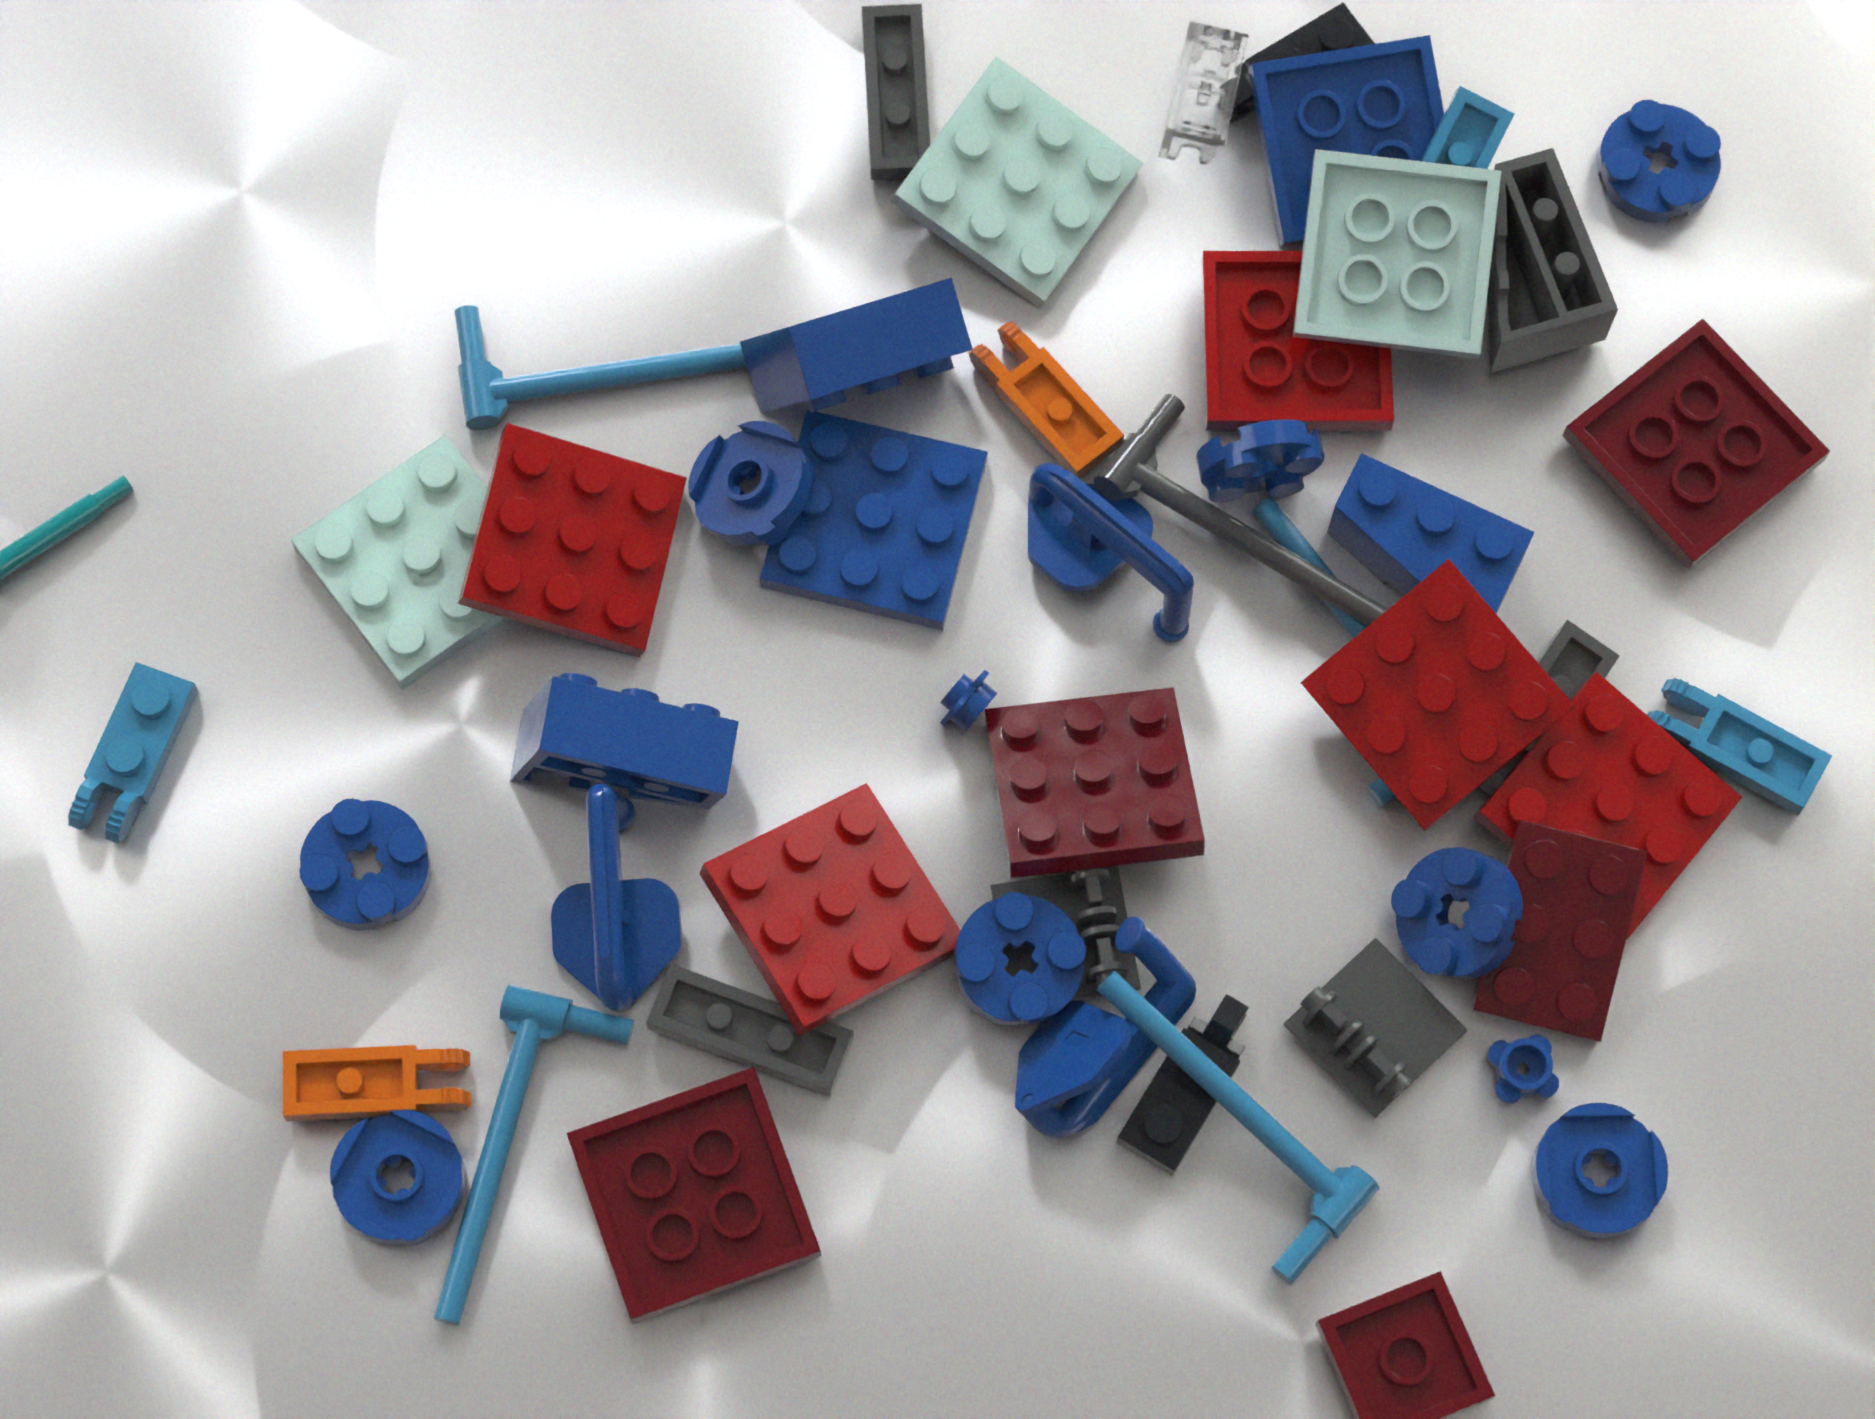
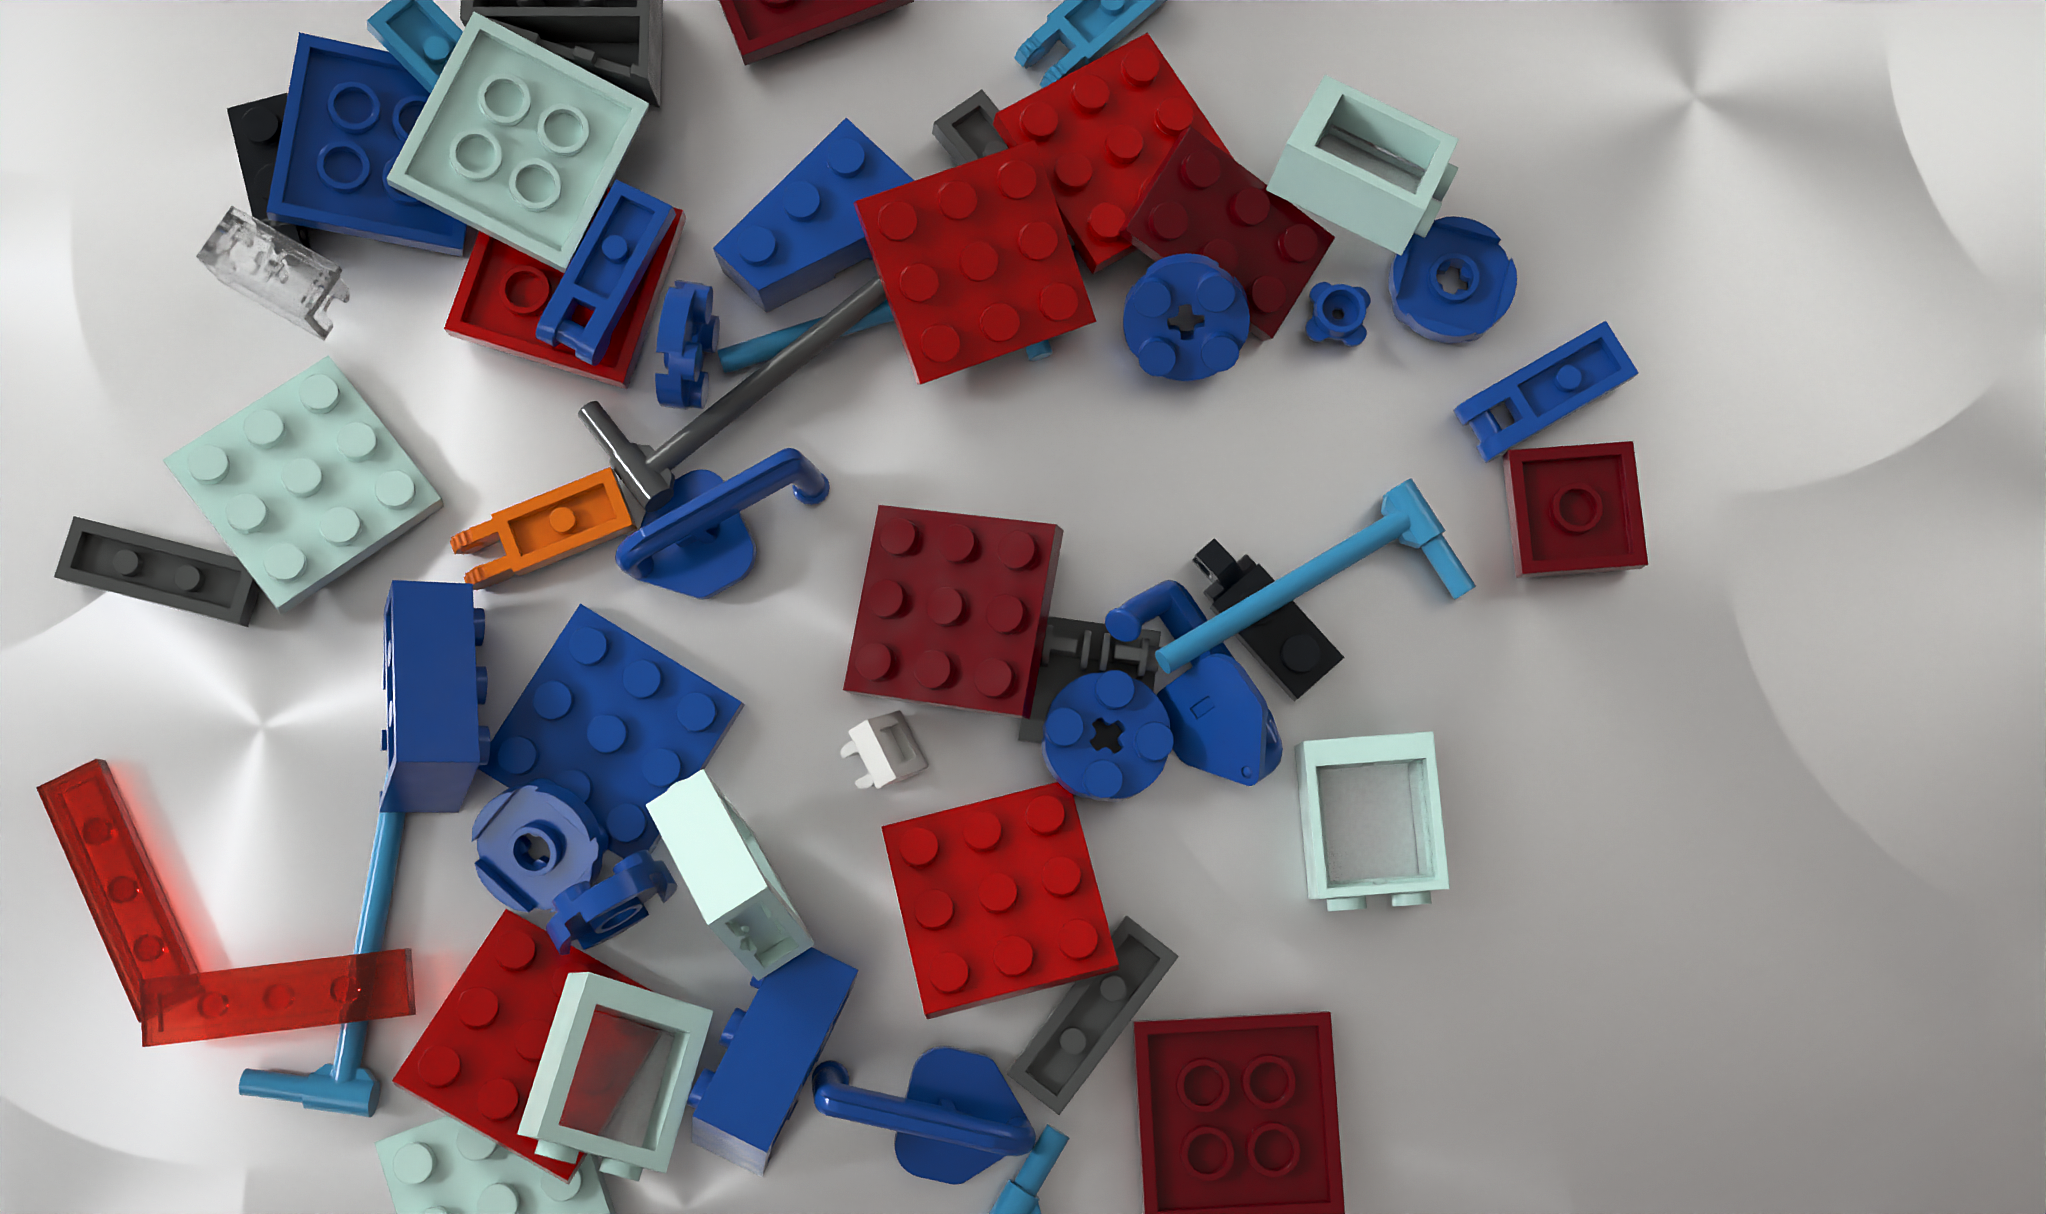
camera: 75 degrees left, 10 degrees up
blue plate [939,669,997,732] -> none
dark grey hinge [1283,938,1468,1118] -> none
none -> clear red tile [36,758,208,1023]
none -> clear red tile [139,948,416,1047]
none -> light aqua window [517,972,713,1181]
none -> blue plate [536,179,676,366]
none -> blue plate [546,850,678,955]
none -> light aqua window [646,769,815,981]
none -> white tile [840,710,928,789]
none -> light aqua window [1266,75,1459,256]
none -> window [1294,731,1450,911]
none -> blue plate [1453,321,1639,463]

